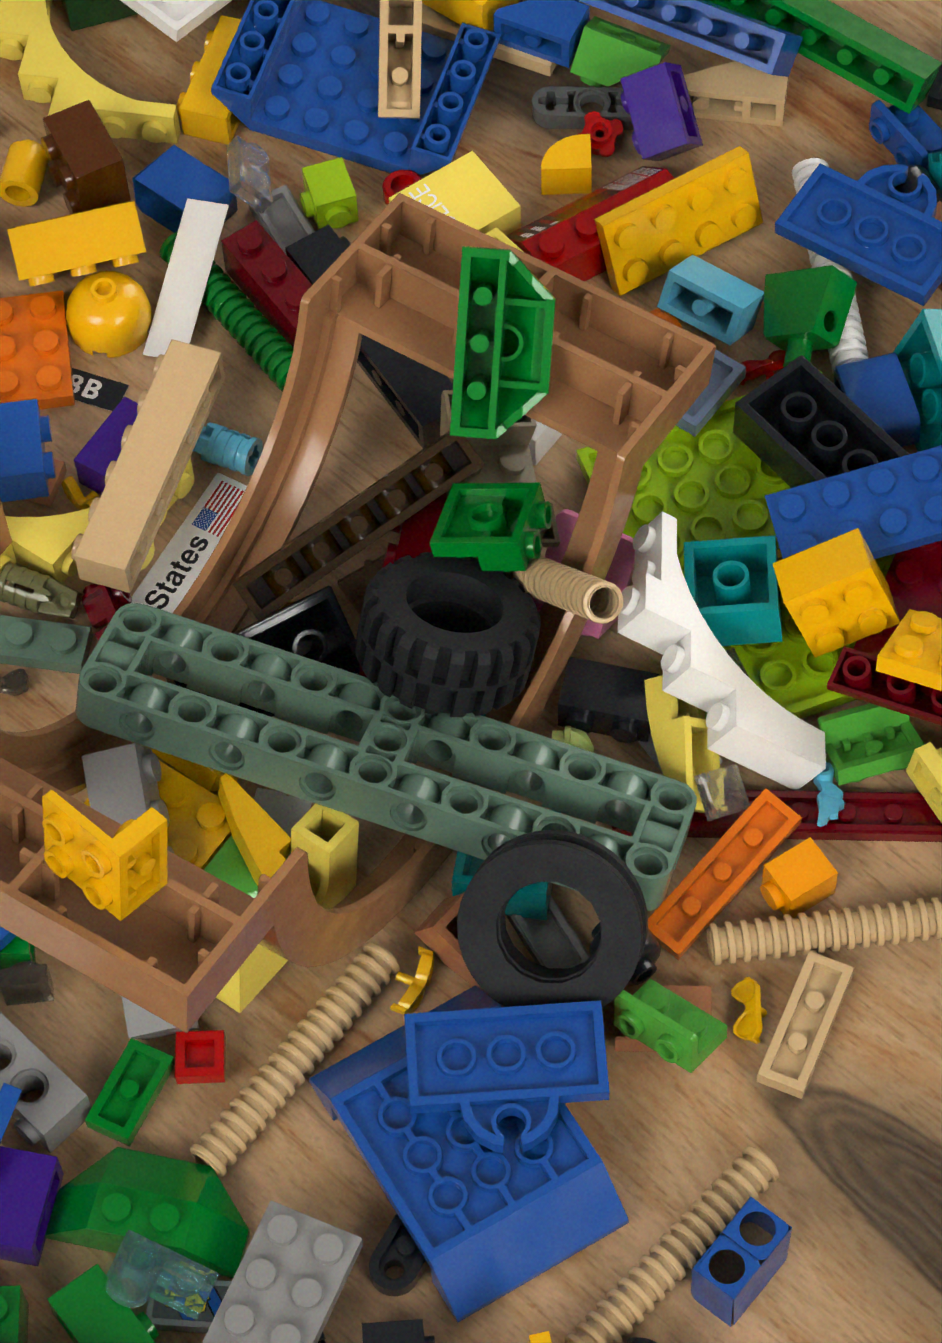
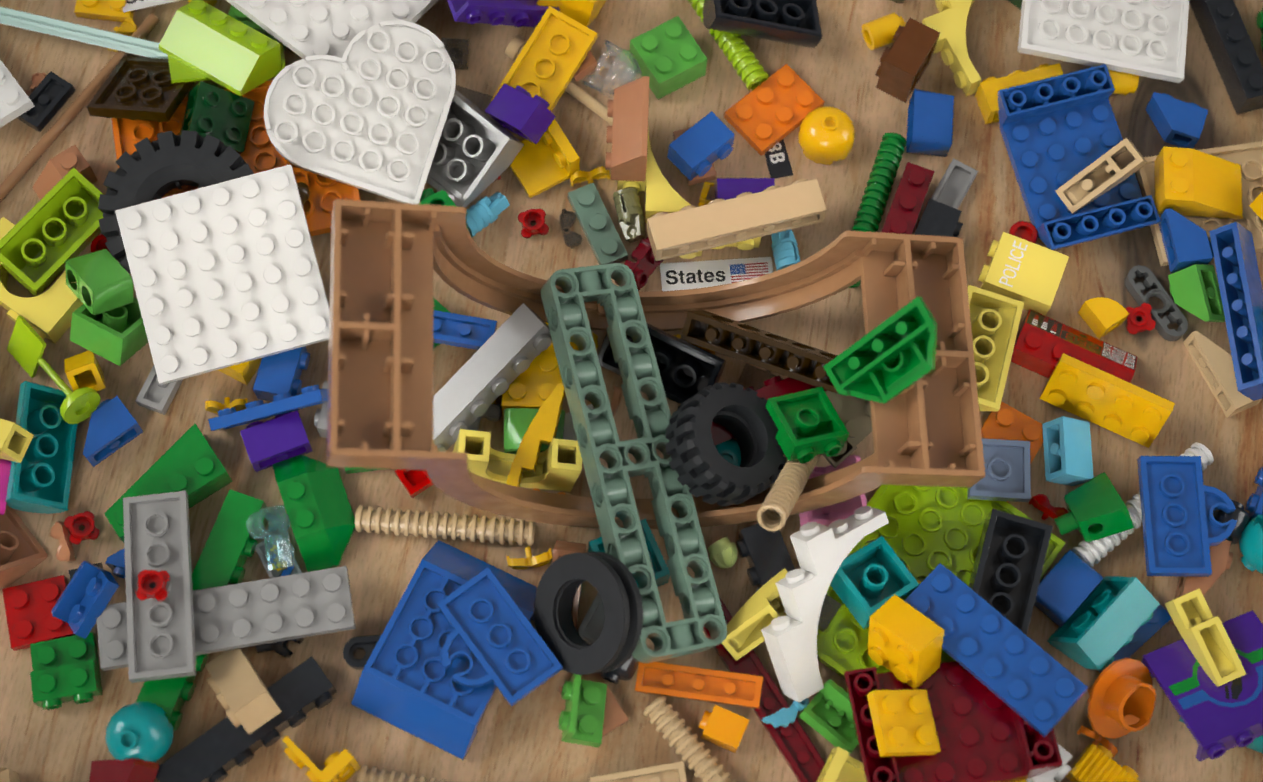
camera: 50 degrees right, 10 degrees up
yellow brick [7,201,146,287] -> none
yellow bracket [42,790,168,921] -> none
white sticker [143,198,229,357] -> none
clear plate [226,135,273,214] -> none
lime brick [300,157,359,230] -> none
dark purple brick [620,62,703,161] -> none
clear tile [694,764,750,821] -> none
yellow piece [731,977,767,1044] -> none

